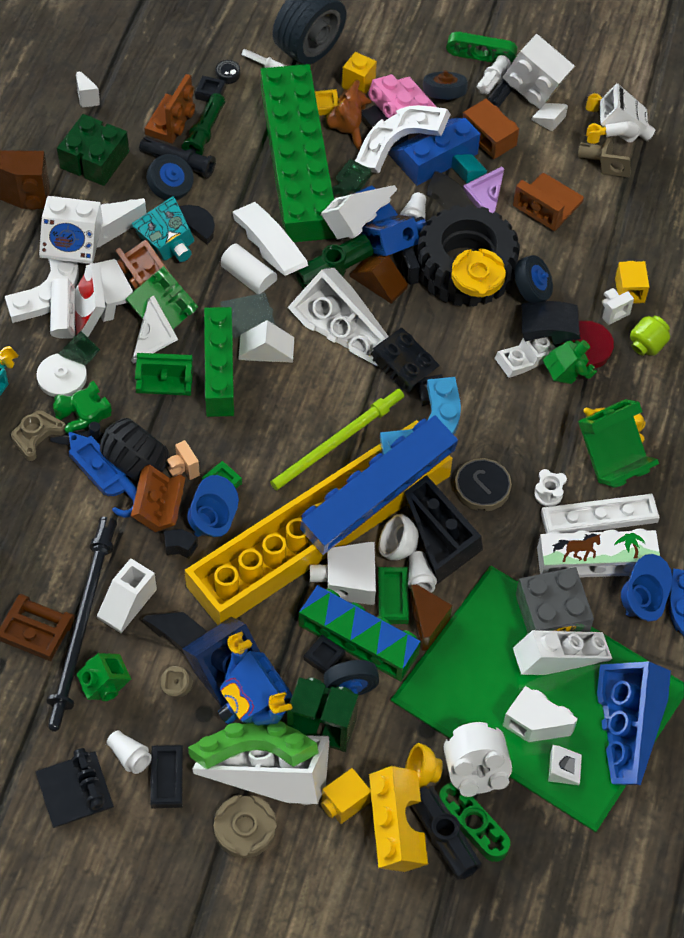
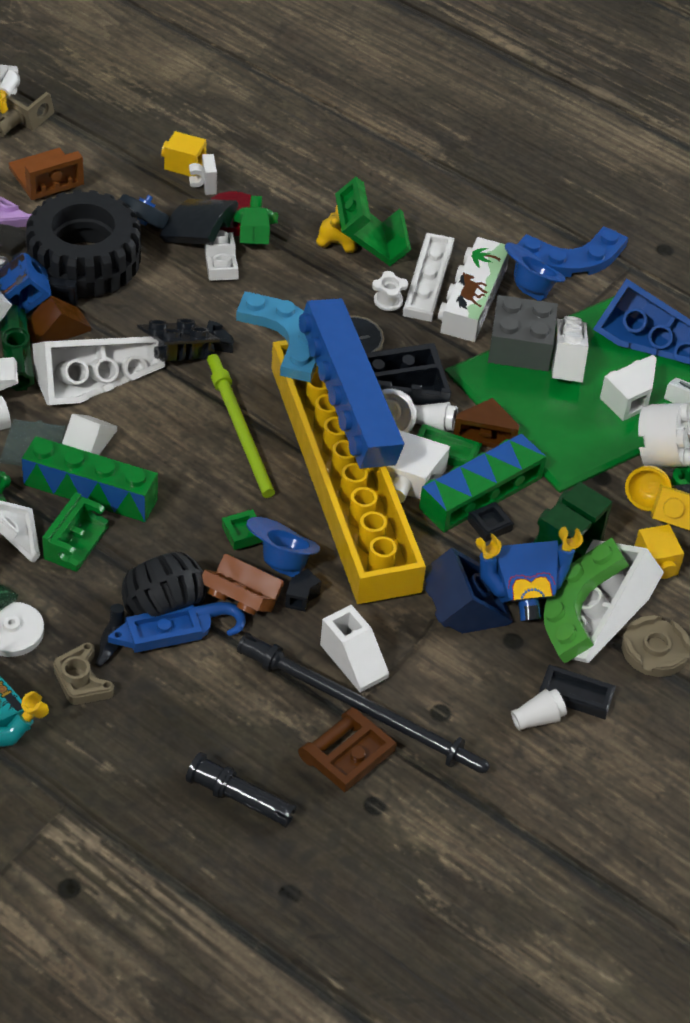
camera: 70 degrees left, 10 degrees down
black hinge [35,748,114,828] -> none
green animal [52,381,112,434] -> none
green brick [76,653,131,701] -> none
black slope [141,612,206,655] -> none
dark tan tile [161,666,193,697] -> none
light nougat tile [167,440,200,480] -> none
black wheel [324,660,379,695] -> none
yellow tile [451,249,506,297] -> none
lime head [630,316,670,356] -> none

